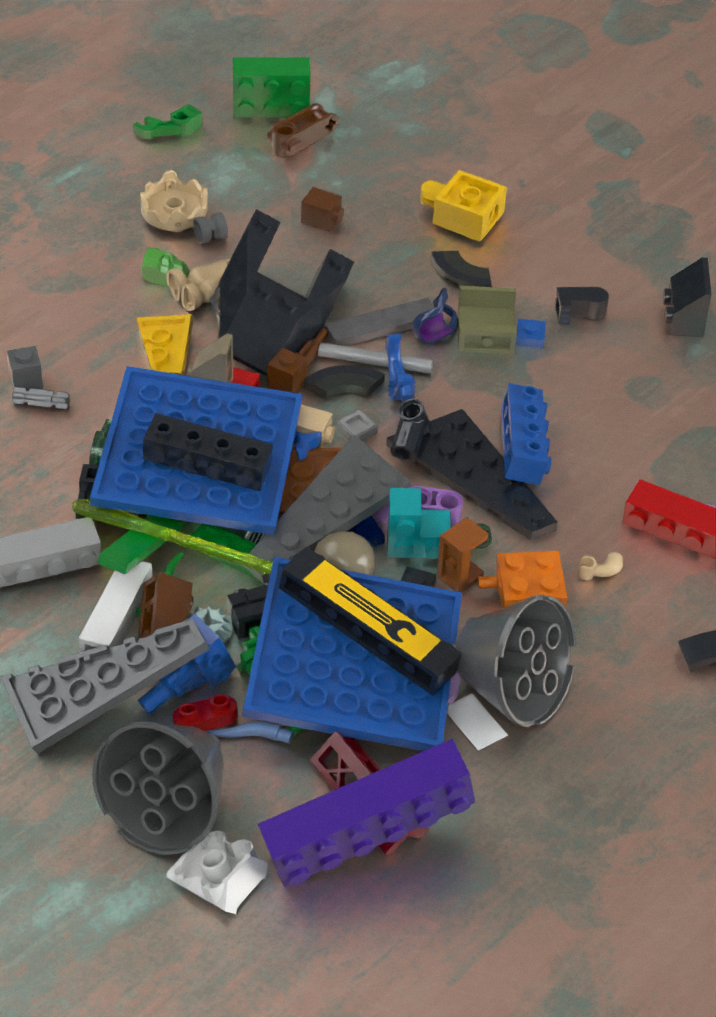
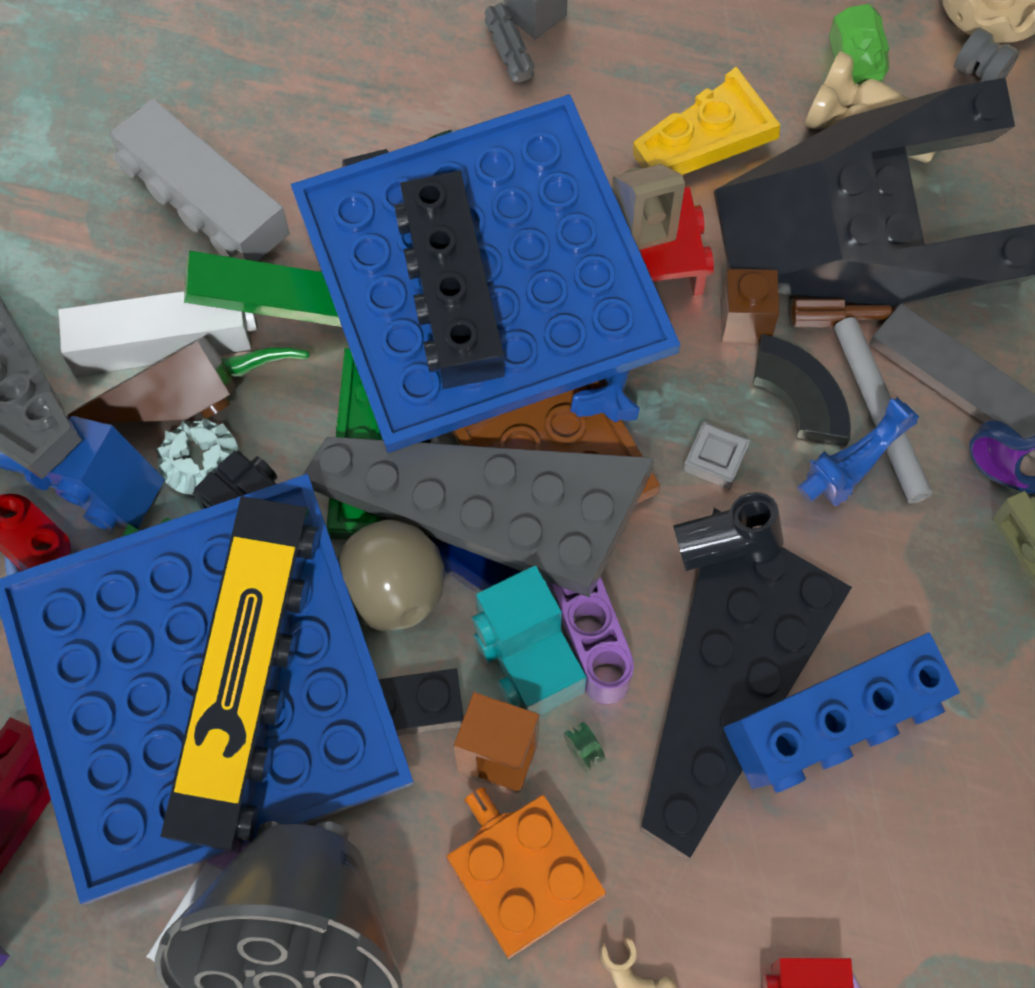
camera: 65 degrees right, 20 degrees up
clear neon green piece [72,499,273,575] -> none
tan brick [293,405,336,447] -> none

